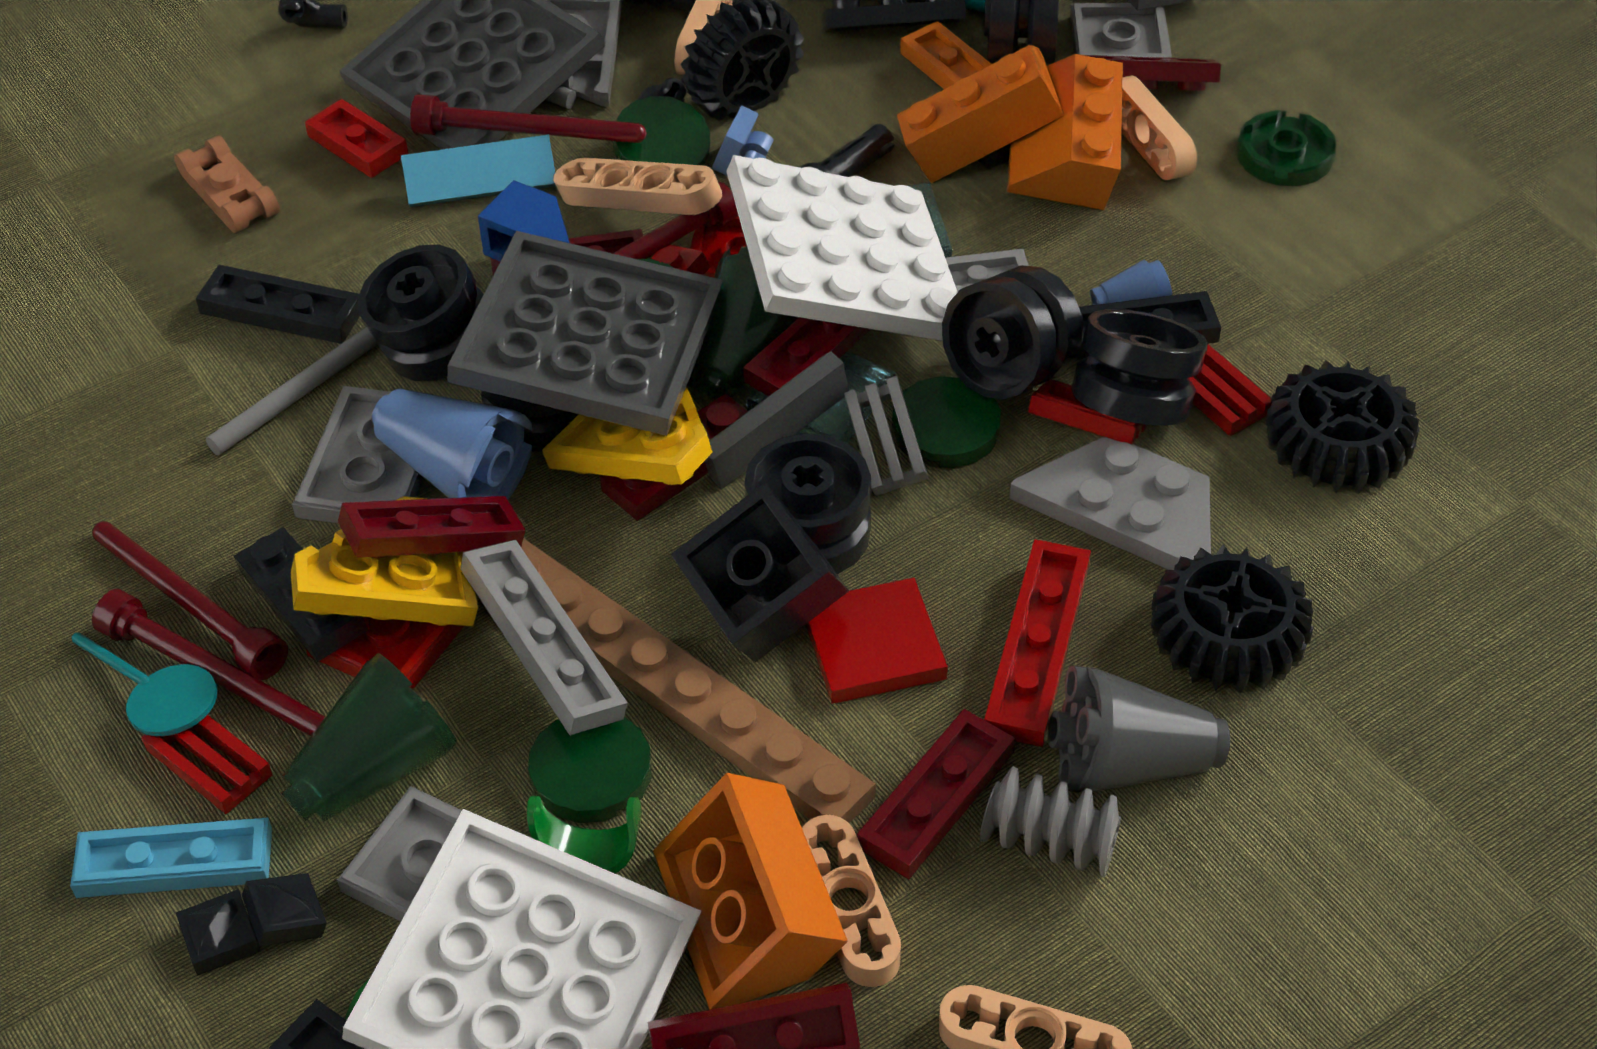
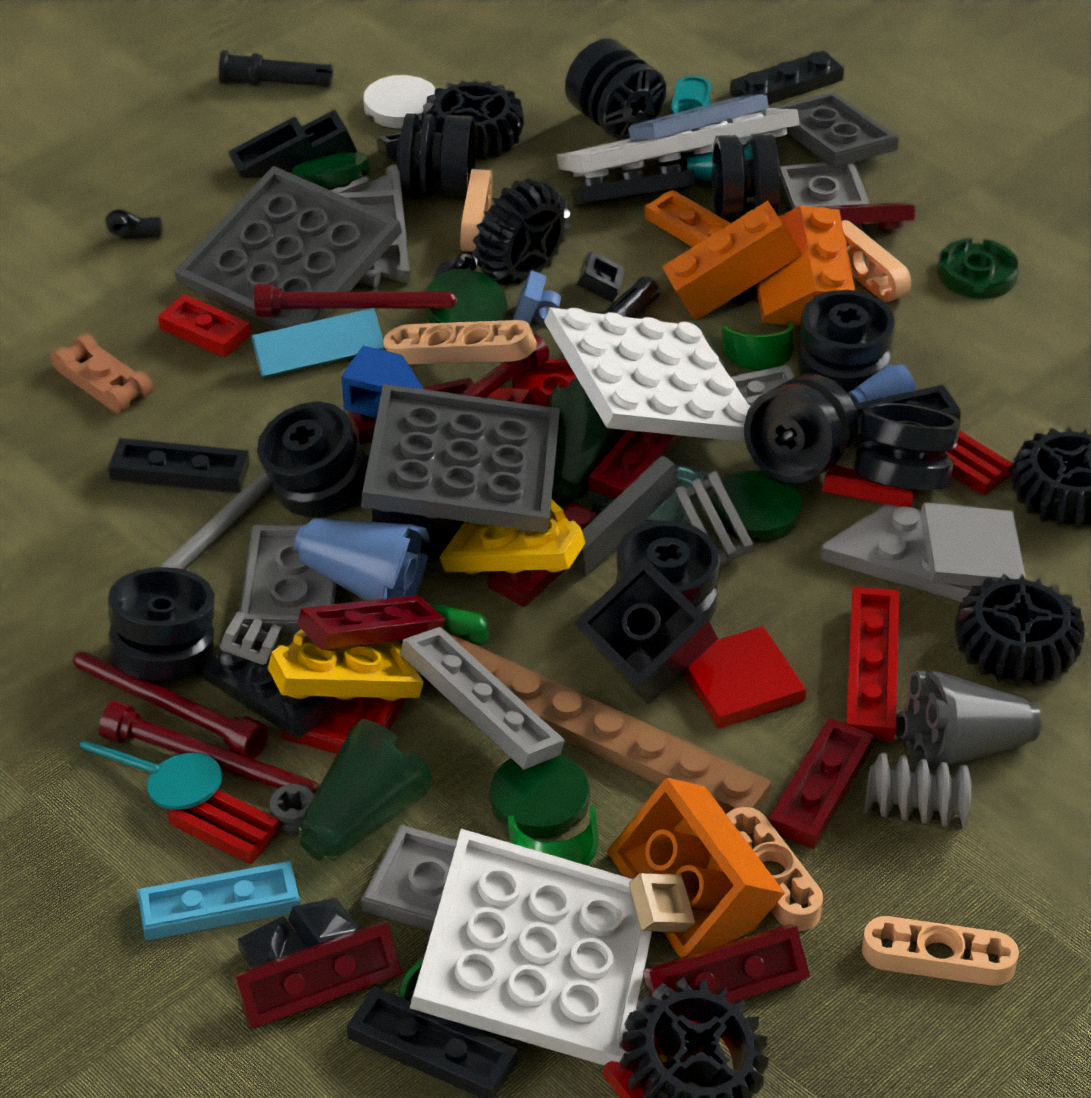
camera: 10 degrees left, 5 degrees down
none -> black wheel [108,567,215,682]
none -> light grey tile [220,612,282,665]
none -> dark red plate [232,921,403,1029]
none -> dark grey bush [270,784,317,835]
none -> green arm [428,602,490,646]
none -> black tile [576,251,625,303]
none -> tan plate [628,873,695,932]
none -> green helmet [721,321,794,371]
none -> black wheel [797,290,896,393]
none -> light grey tile [920,503,1026,587]

